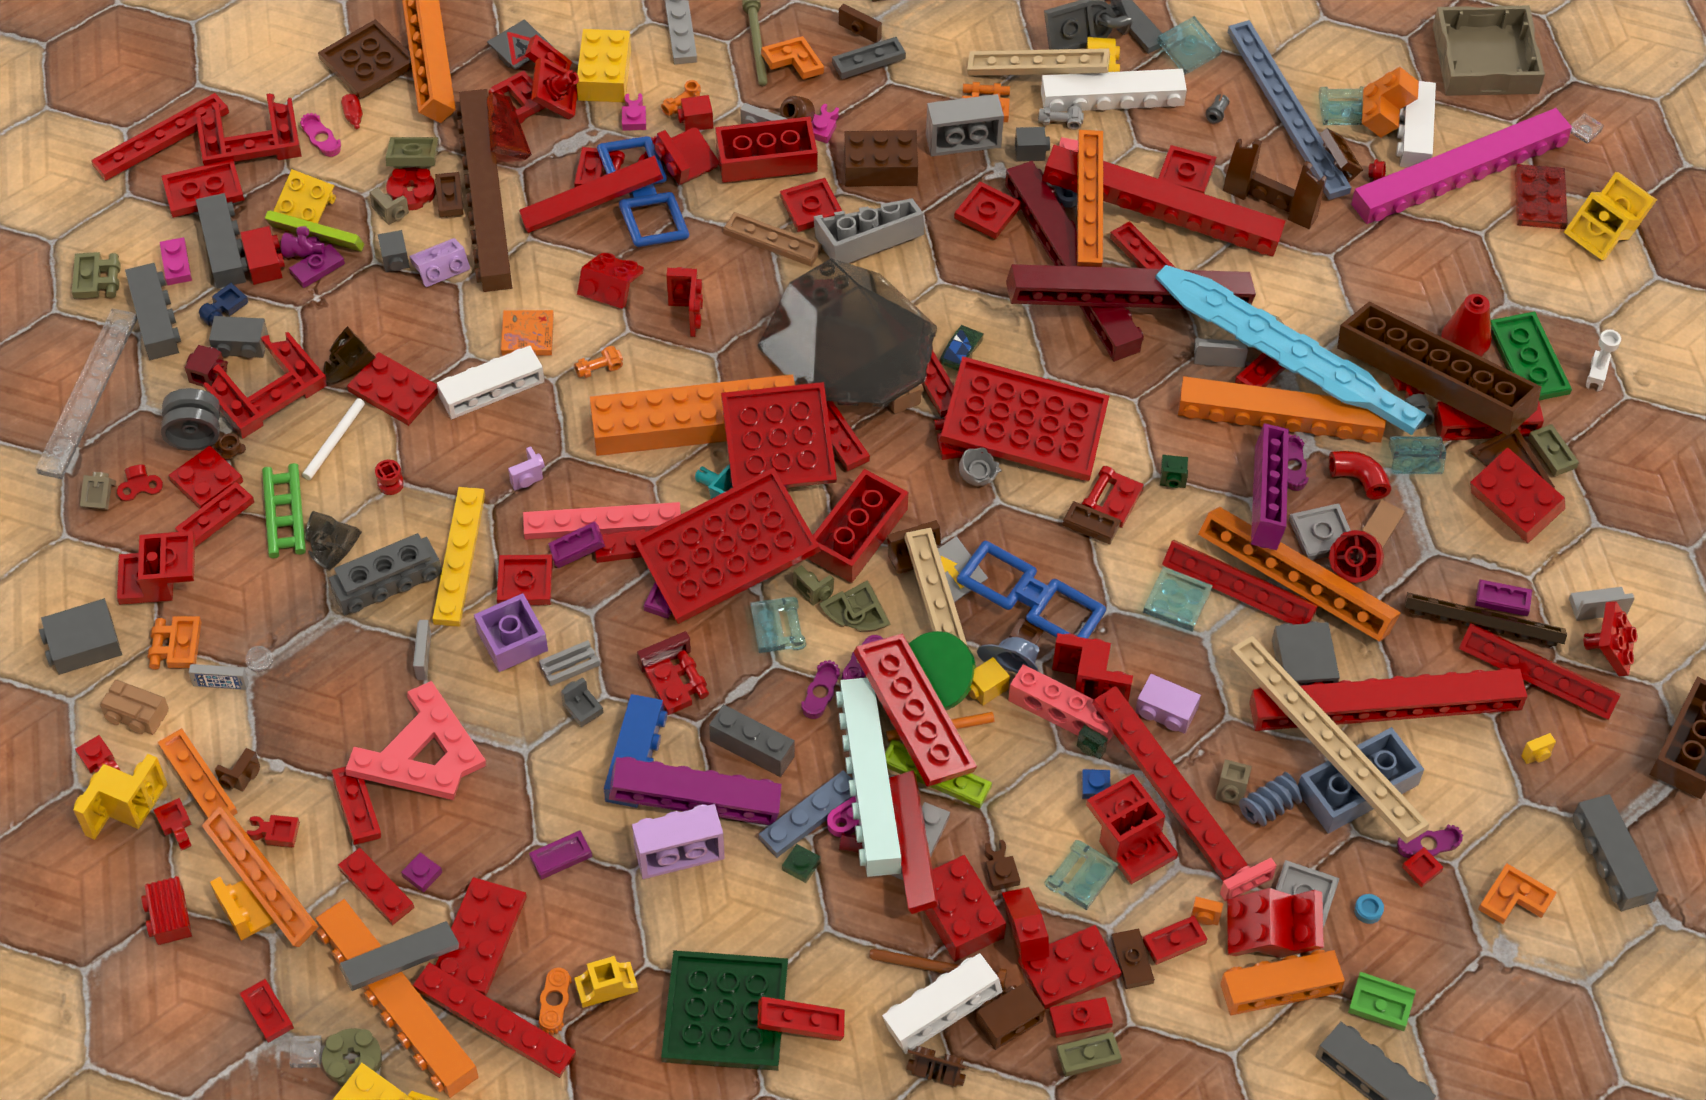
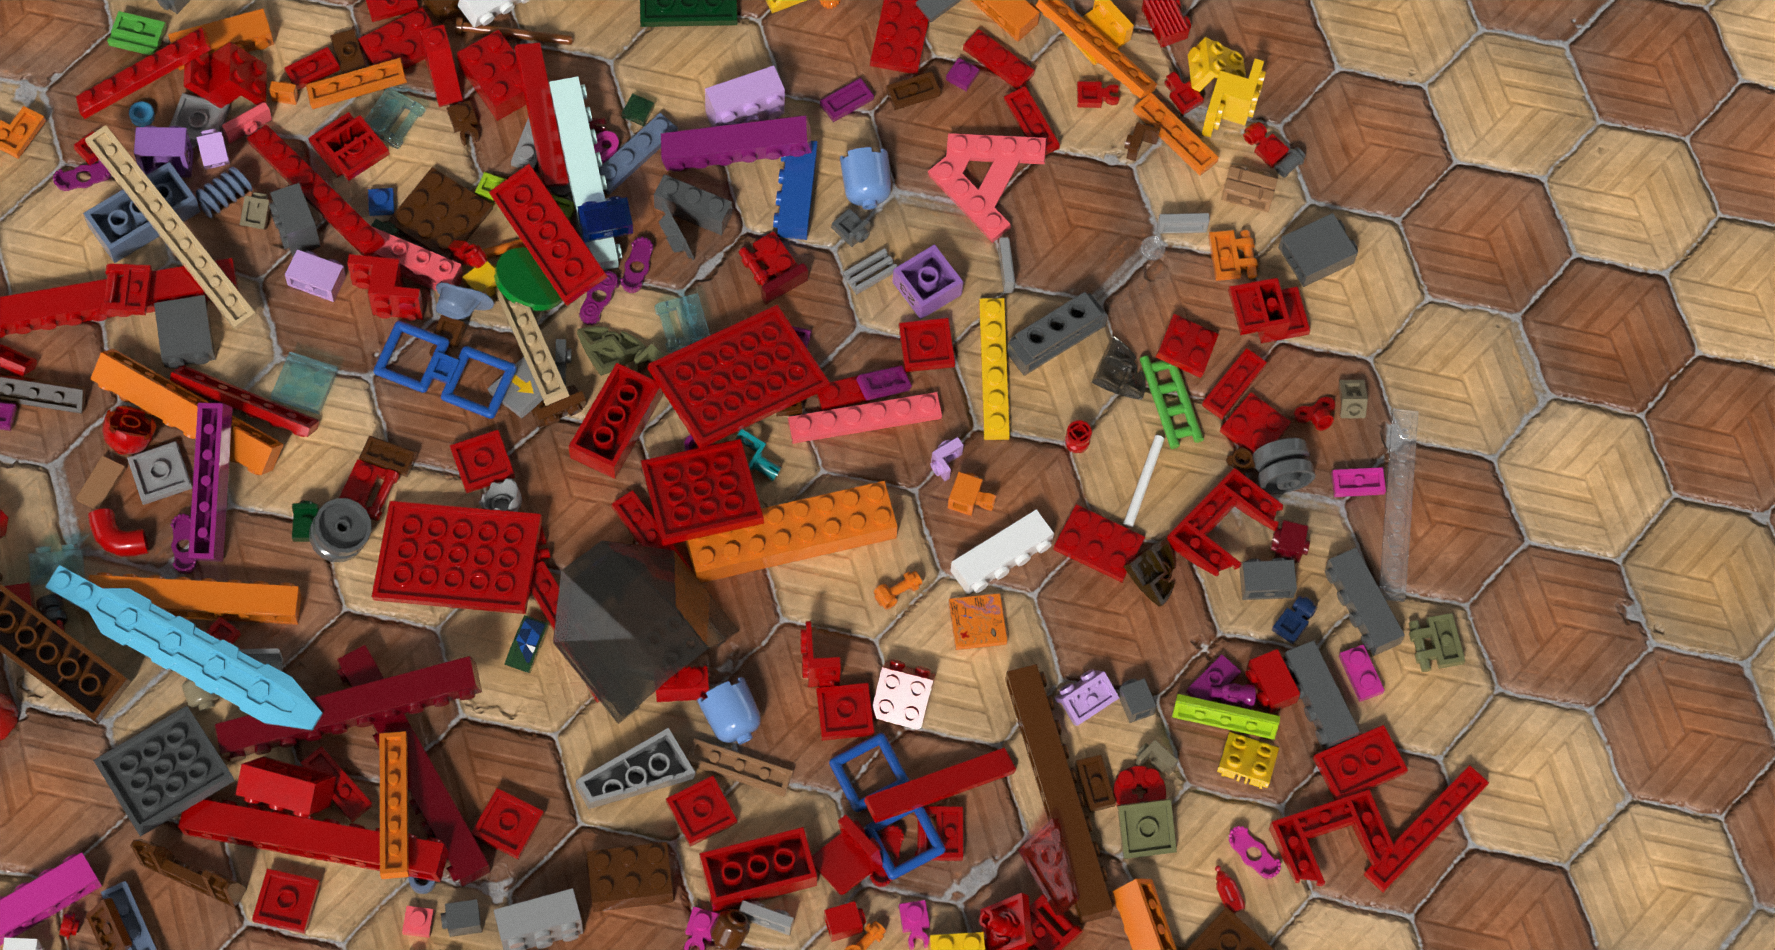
camera: 170 degrees right, 10 degrees up
none -> red plate [76,27,211,119]
none -> dark grey plate [93,706,235,837]
none -> red plate [100,263,152,316]
none -> medium lavender brick [134,125,193,178]
none -> lavender brick [197,129,230,170]
none -> red brick [235,756,336,817]
none -> dark grey brick [268,183,321,257]
none -> orange plate [306,58,407,109]
none -> dark grey wheel [309,498,371,562]
none -> reddish brown plate [387,167,493,260]
none -> red plate [448,240,487,268]
none -> red plate [449,430,515,494]
none -> dark grey plate [555,339,572,386]
none -> clear blue brick [578,196,633,243]
none -> dark grey piece [658,201,695,260]
none -> medium blue cylinder [697,677,761,745]
none -> red plate [816,683,874,741]
none -> medium blue cylinder [840,147,891,210]
none -> reddish brown plate [886,71,941,110]
none -> orange brick [948,472,996,516]
none -> red plate [1155,314,1219,378]
none -> yellow bracket [1187,37,1246,92]
none -> dark grey pin [1275,147,1306,178]
none -> dark pink plate [1331,467,1386,497]

